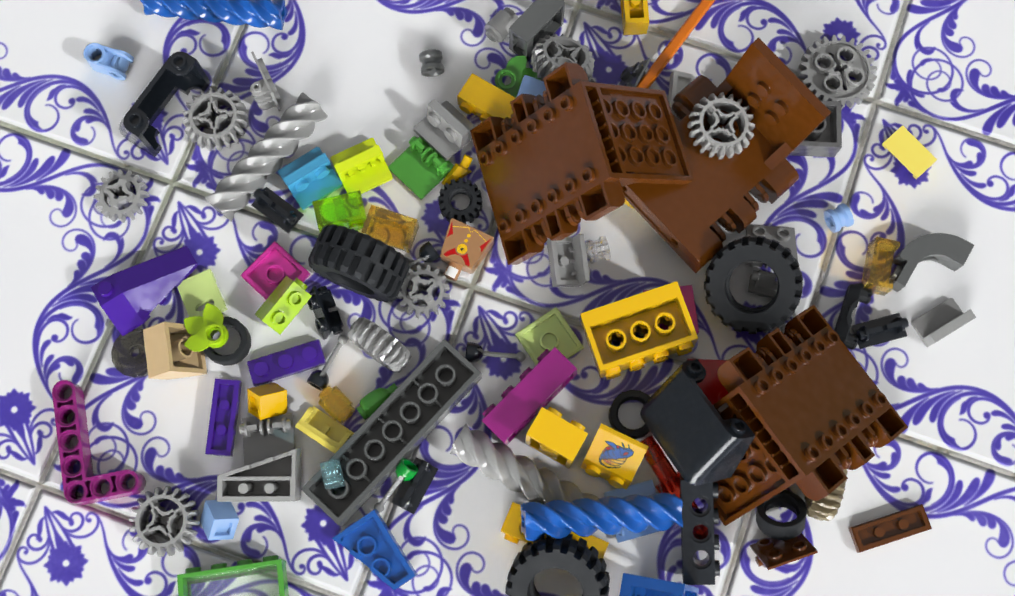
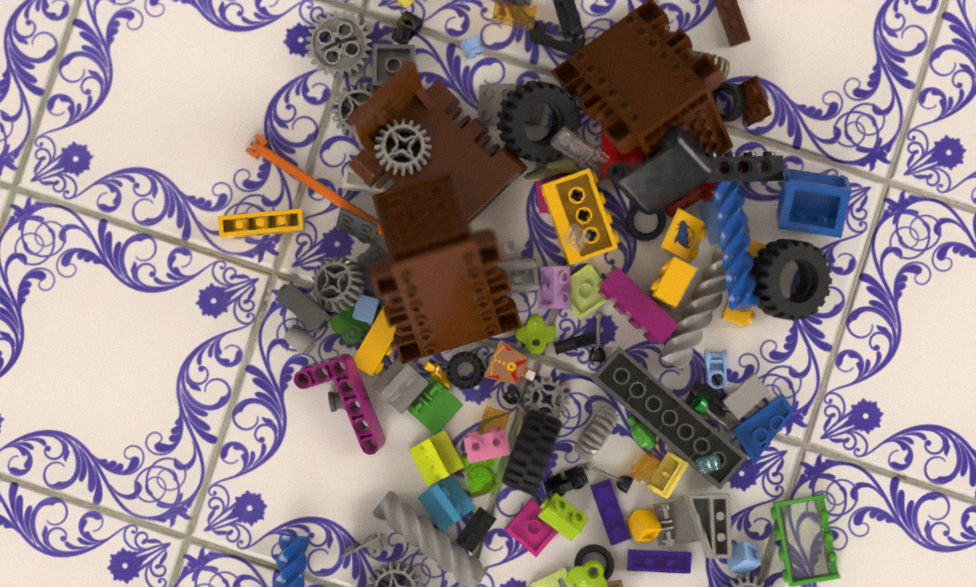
camera: 85 degrees left, 10 degrees up
none -> magenta beam [293,353,386,455]
none -> black piece [391,10,424,44]
none -> bright pink brick [464,426,511,463]
none -> lime plate [515,314,556,355]
none -> olive piece [524,155,579,181]
none -> lavender bracket [538,266,570,309]
none -> clear hinge [551,127,609,172]
none -> black axle [553,332,596,355]
none -> clear tile [562,223,591,253]
none -> light blue piece [704,349,727,390]
none -> light grey panel [723,374,770,420]

